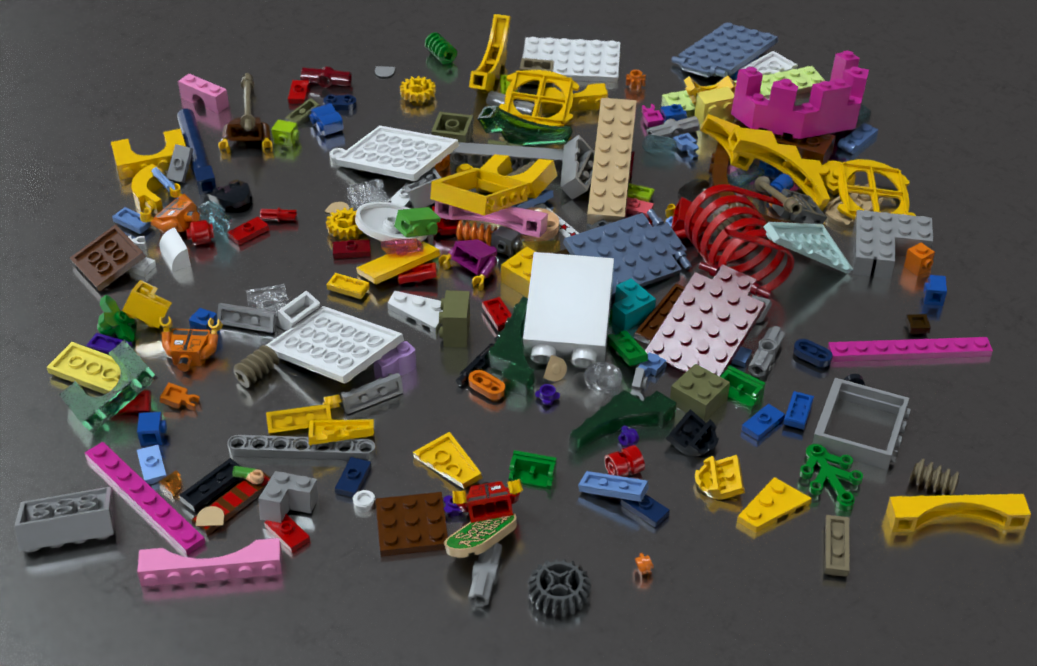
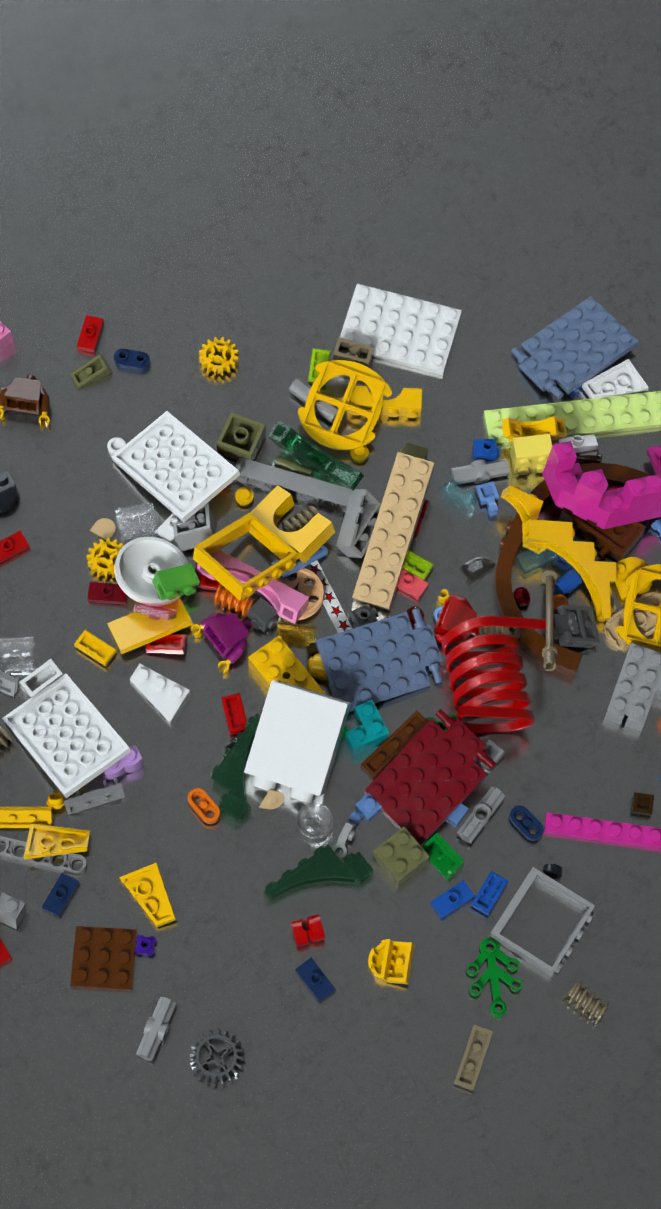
camera: 10 degrees right, 25 degrees up
dark tan bar [240,73,256,131] -> none
red axle [260,207,297,222] -> none
lime brick [271,120,300,147] -> none
dark red piece [300,66,352,88] -> none
blue brick [309,103,344,136] -> none
white tile [353,490,376,512] -> none
light grey piece [375,66,395,77] -> none
green piece [425,32,457,64] -> none
olive brick [439,290,470,348] -> none
tile [444,513,517,558] -> none
red torso [452,479,523,523] -> none
black piece [455,343,499,386] -> none
yellow arch [469,14,511,93] -> none
green hinge [508,450,557,490] -> none
dark purple plate [535,384,560,405] -> none
medium blue plate [578,471,649,502] -> none
green plate [607,330,648,366] -> none
dark purple plate [618,426,639,447] -> none
orange gear [626,70,646,91] -> none
orange plate [635,553,654,576] -> none
dark pink plate [642,104,664,128] -> none
black slope [665,409,719,457] -> none
yellow wing [737,477,812,533] -> none
light aqua wing [763,222,854,274] -> none
yellow arch [886,494,1031,532] -> none

